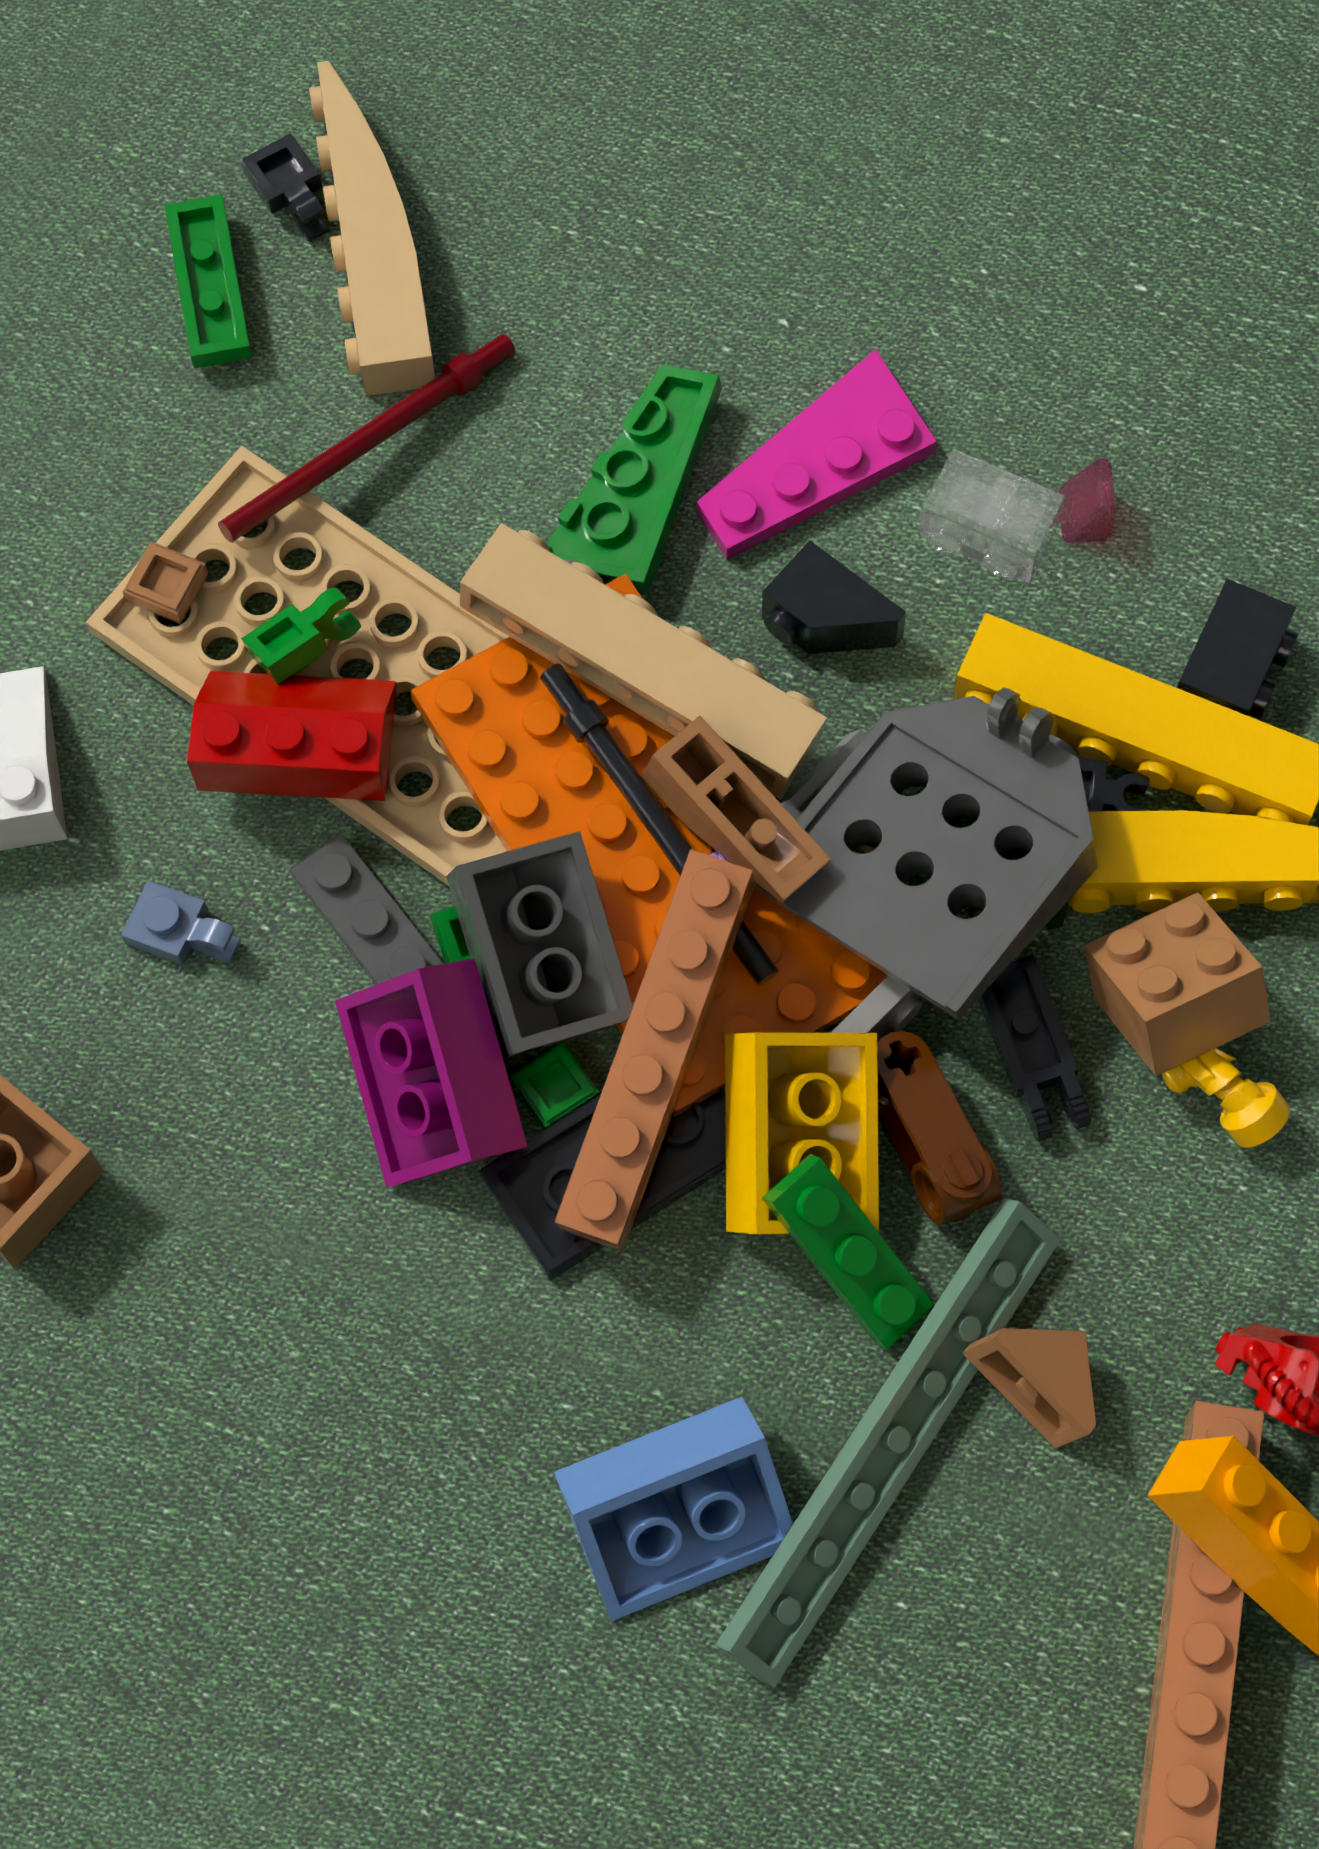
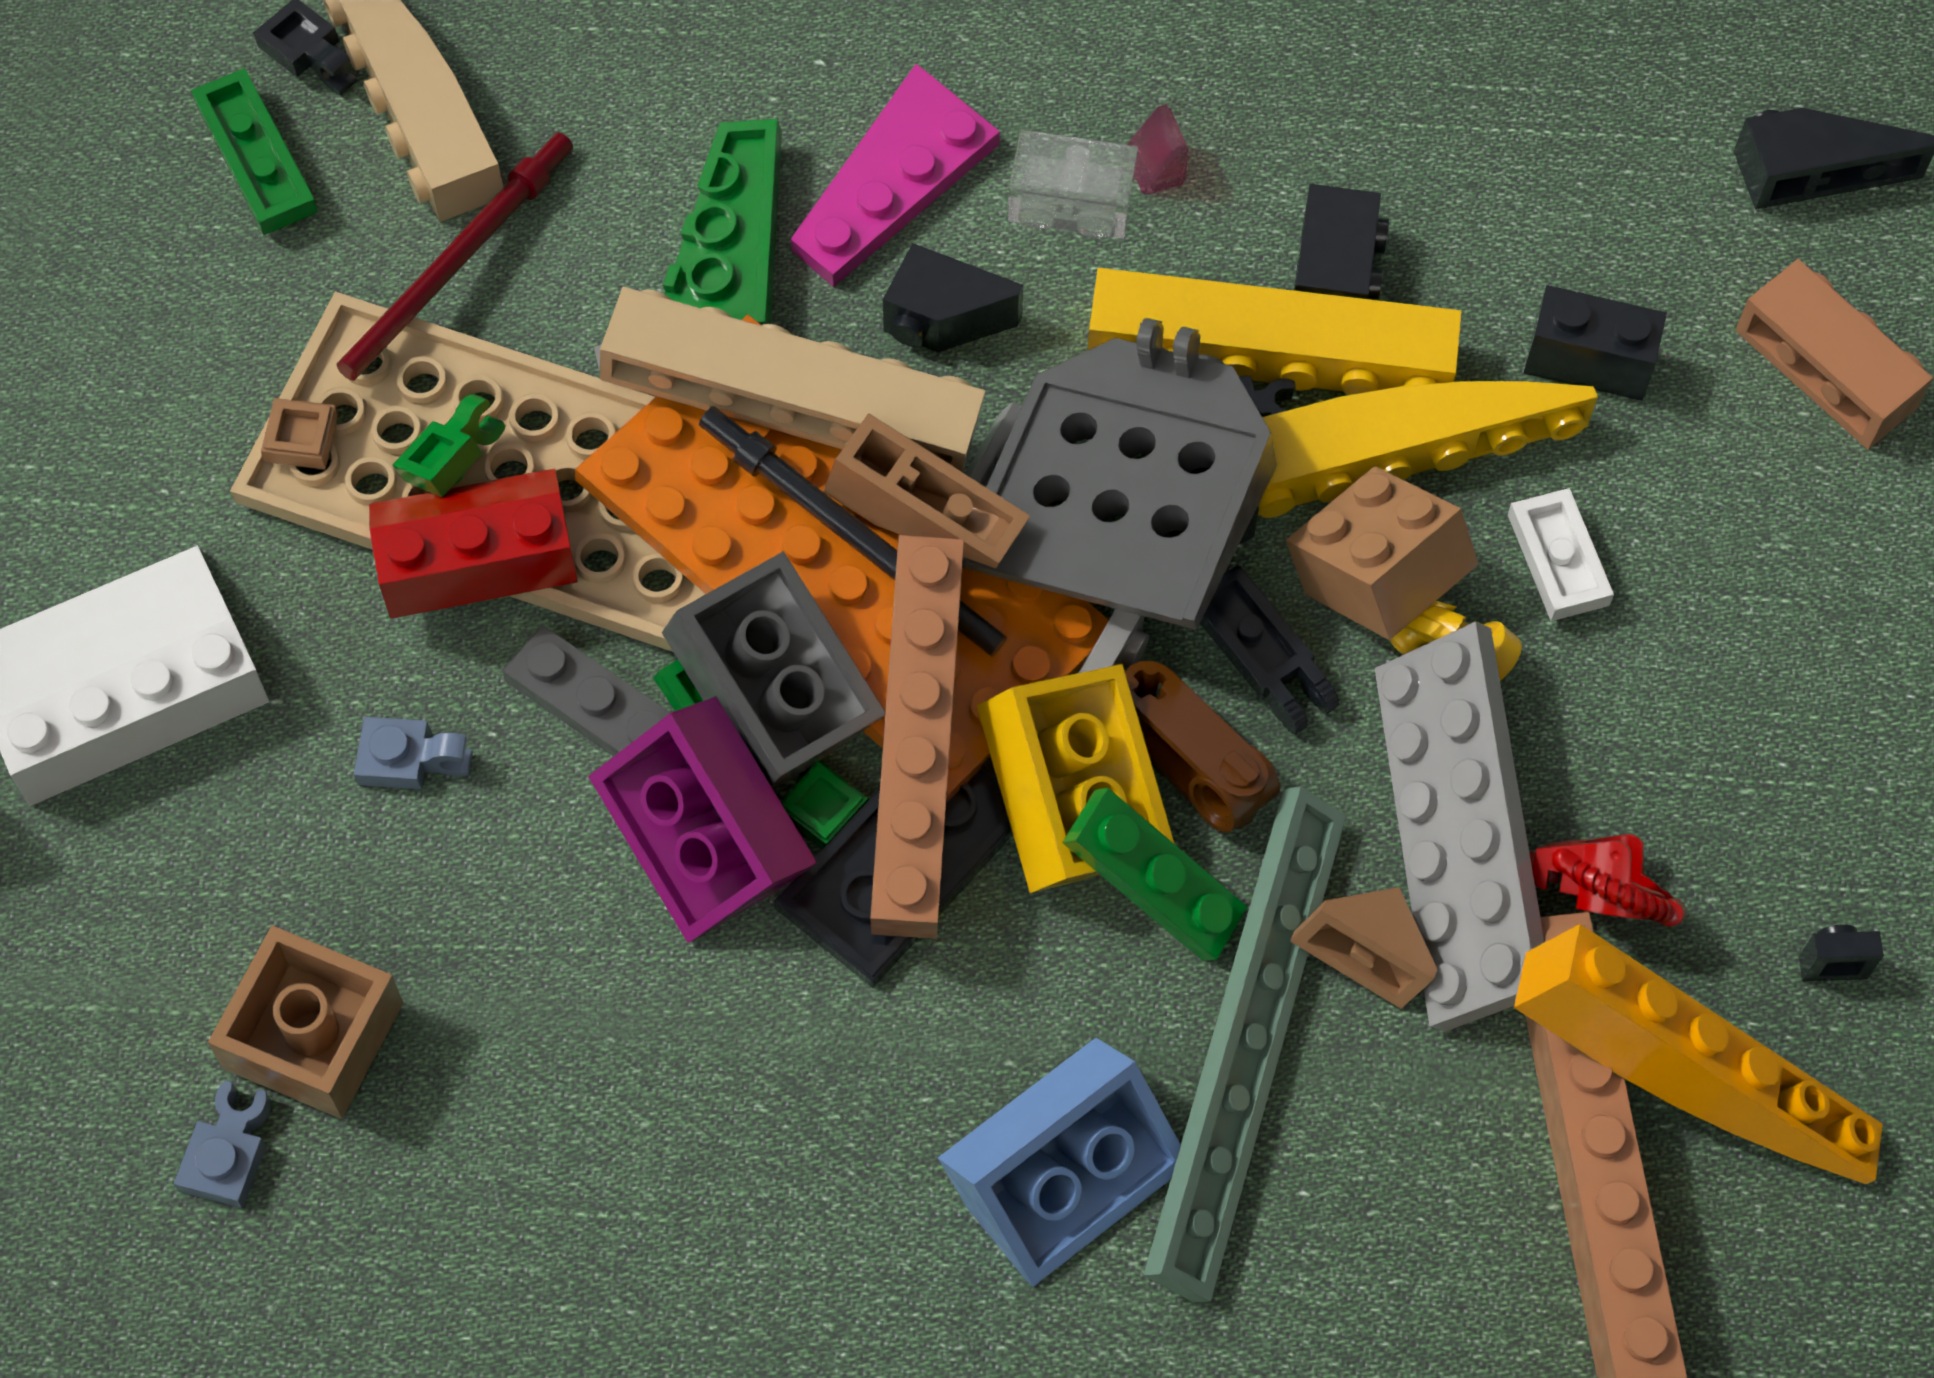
camera: 20 degrees left, 5 degrees down
none -> light grey plate [1375,622,1544,1031]

